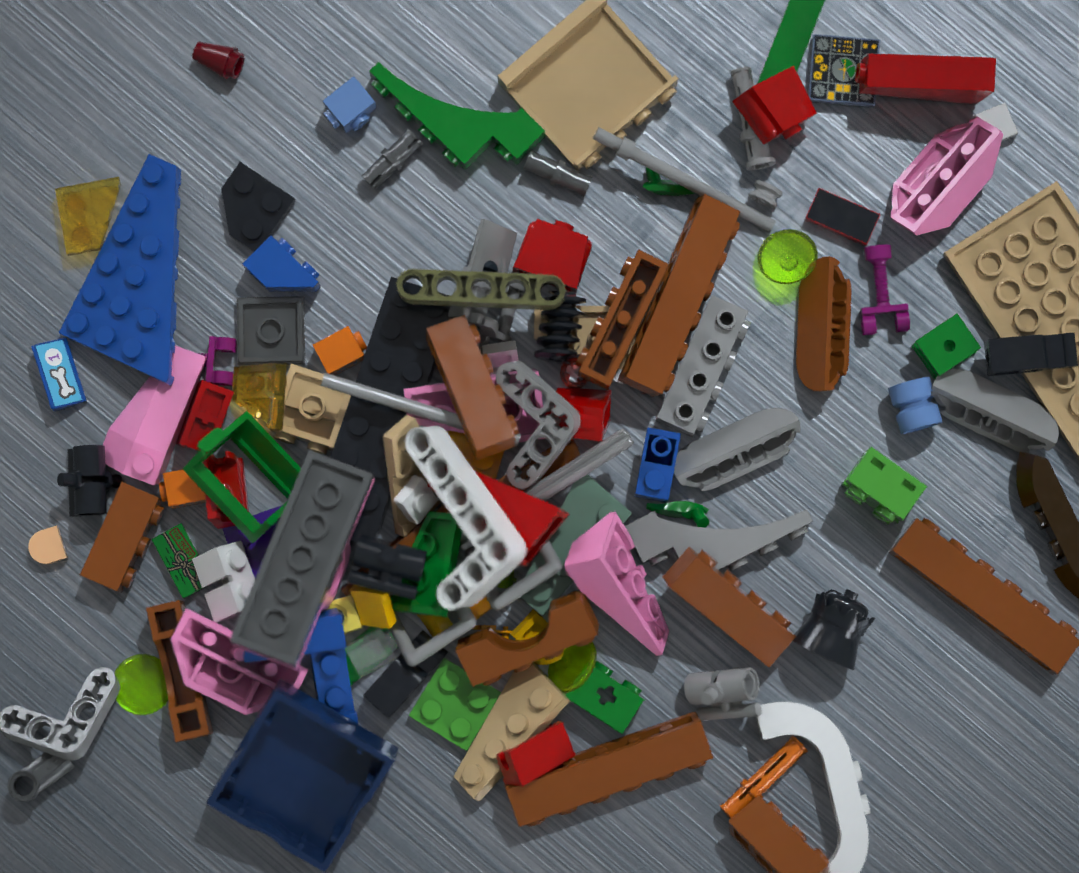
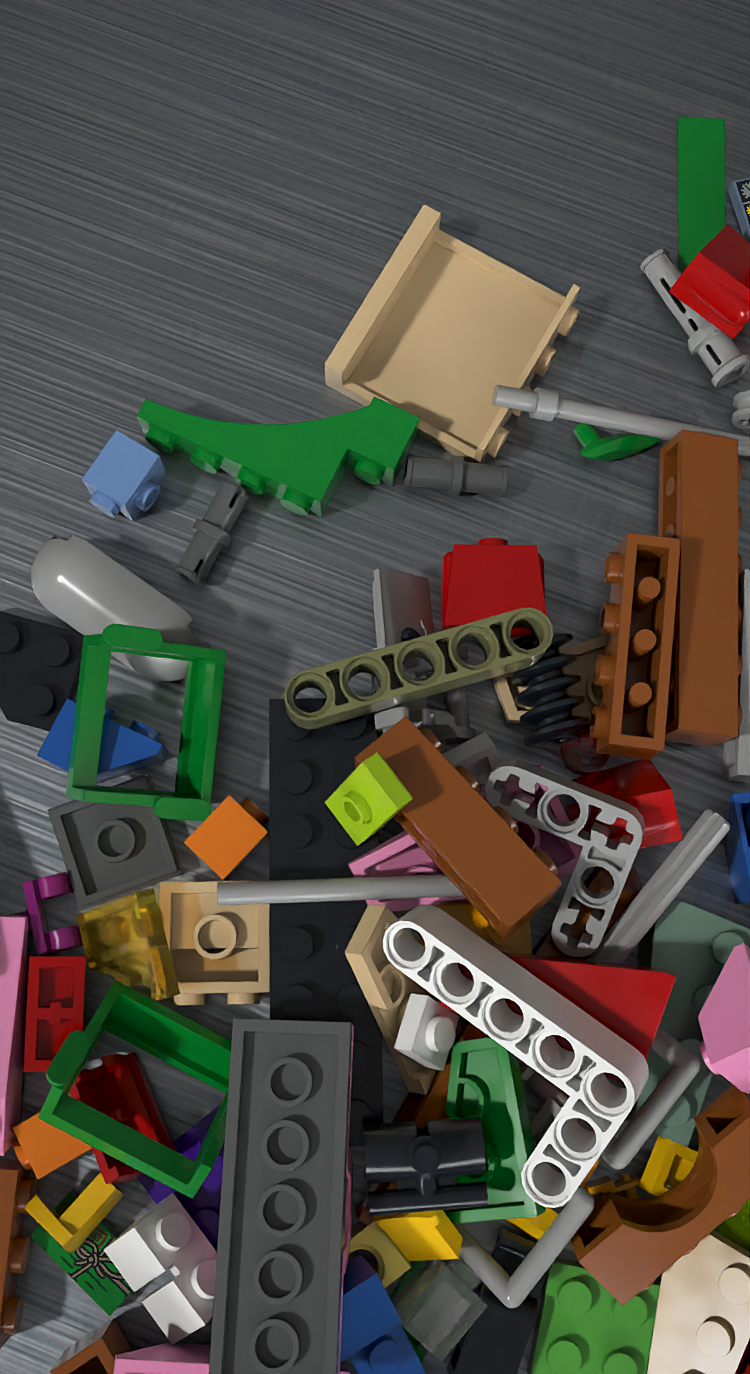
camera: 25 degrees left, 5 degrees down
none -> yellow tile [24,1173,125,1252]
none -> light grey brick [31,535,211,681]
none -> green piece [66,624,227,821]
none -> lime plate [325,752,413,846]

